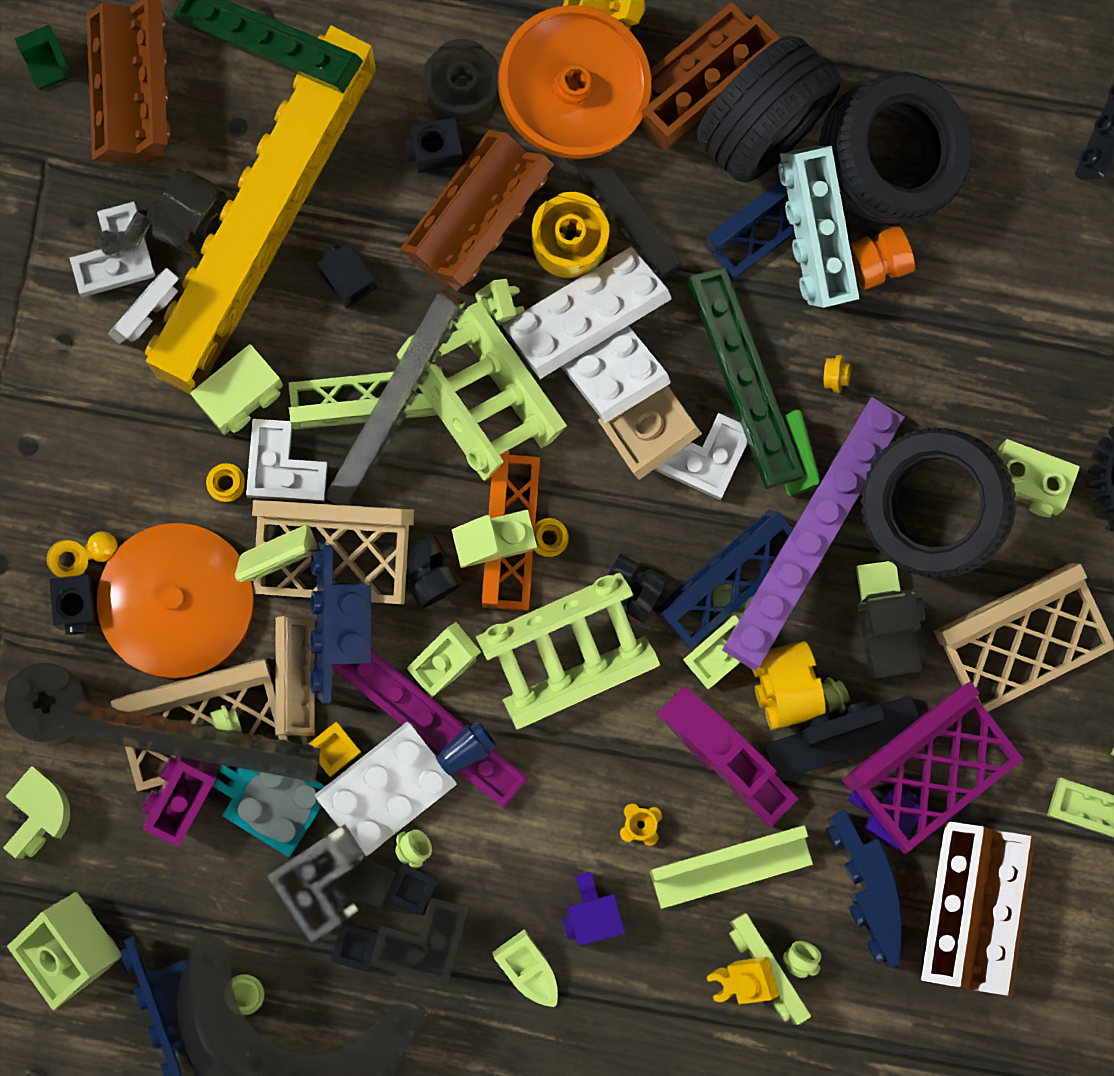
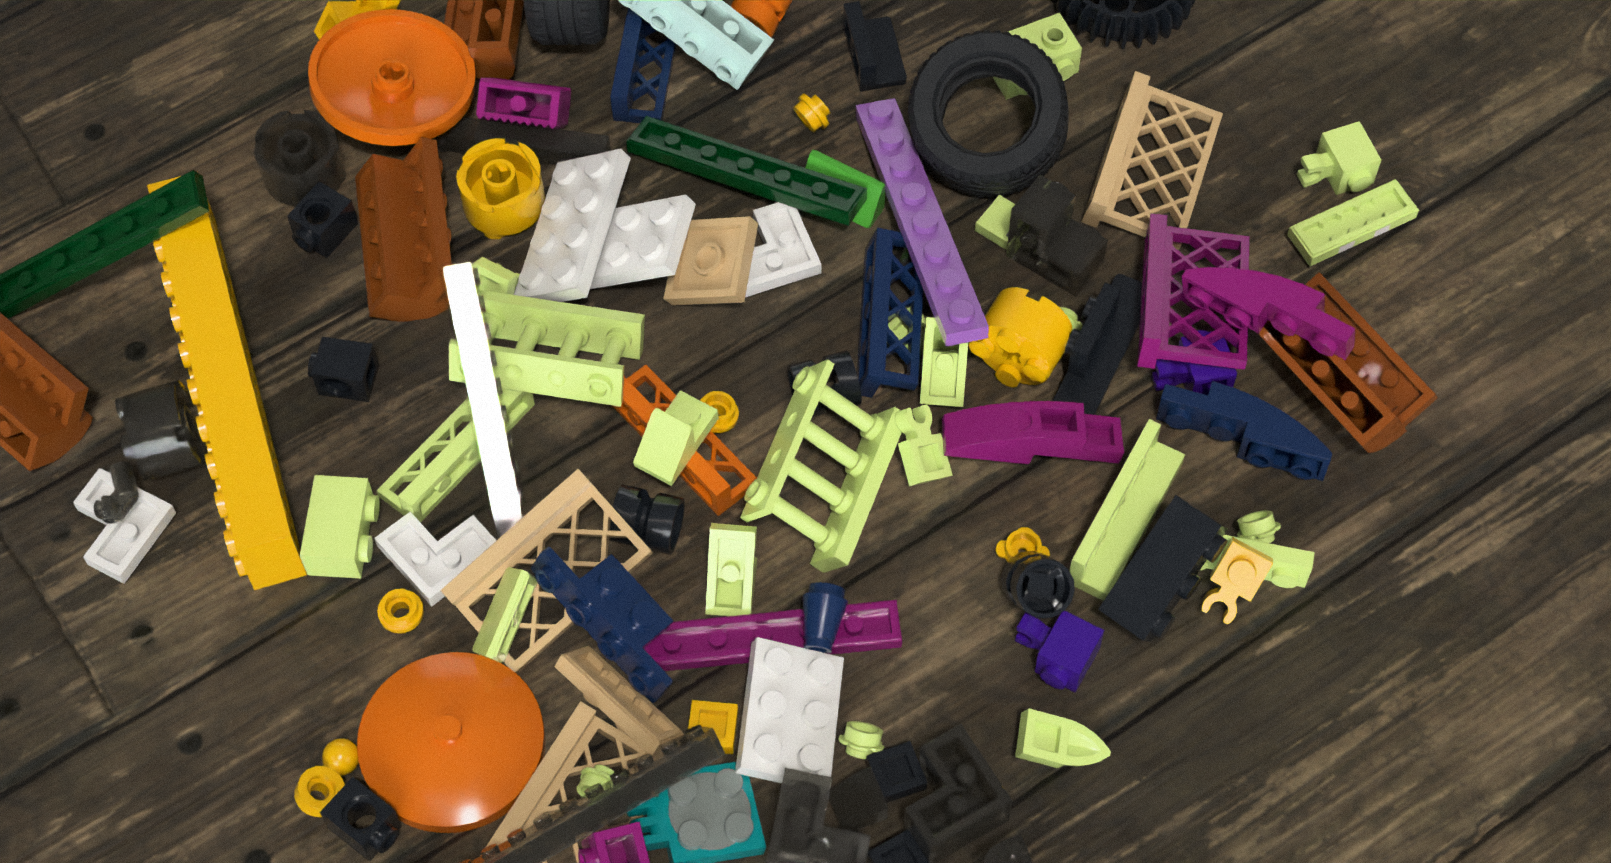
camera: 40 degrees left, 20 degrees down
white plate [108,268,179,344] -> none
none -> magenta brick [476,78,571,129]
none -> black panel [843,1,907,92]
none -> yellowish green plate [895,404,953,486]
none -> black wheel [1001,551,1075,619]
none -> black brick [1098,495,1228,642]
none -> magenta slope [1182,267,1355,360]

